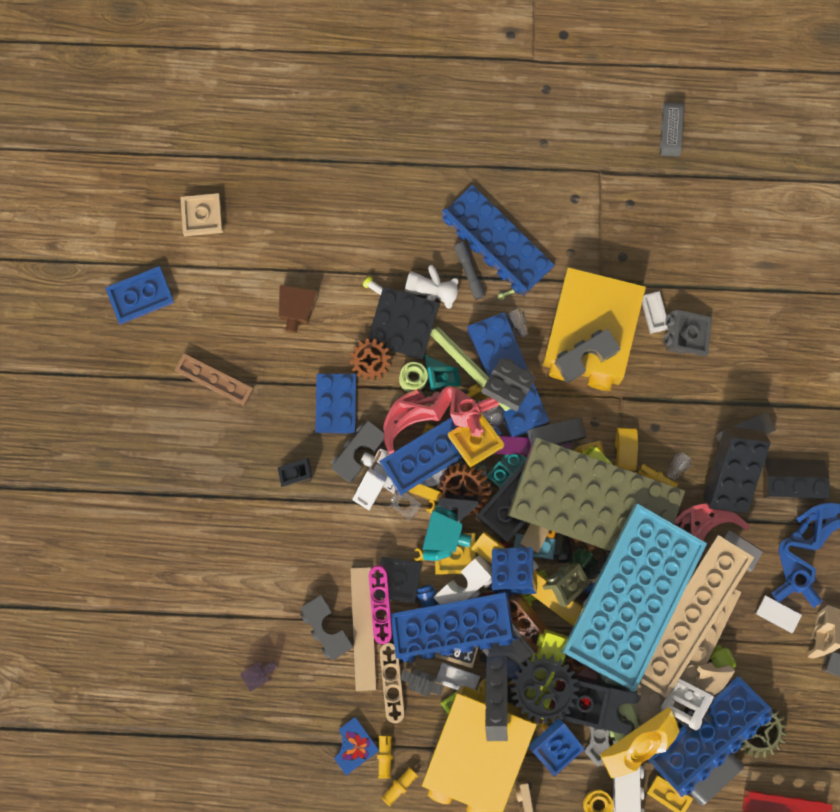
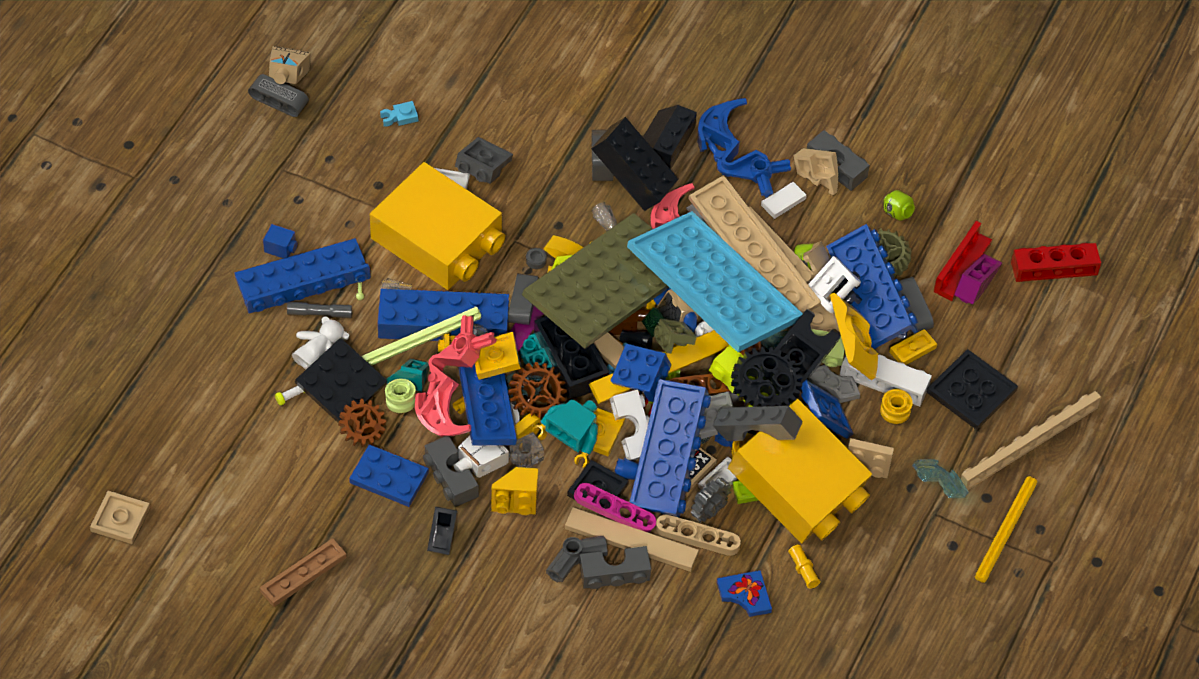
camera: 75 degrees left, 25 degrees down
blue plate [105,266,175,325] -> none
brick [240,662,278,692] -> none
reddish brown torso [279,285,318,333] -> none
white tile [352,468,387,510] -> none
yellow pin [377,736,393,779] -> none
black slope [438,493,483,523] -> none
dark grey plate [481,358,536,412] -> none
dark grey arch [554,329,621,384] -> none
none -> blue brick [263,224,298,259]
none -> tan torso [269,46,310,84]
none -> medium azure plate [380,101,418,126]
none -> yellow slope [491,467,538,515]
none -> dark grey tile [526,248,547,269]
none -> dark grey piece [546,535,608,583]
none -> lime head [884,190,915,221]

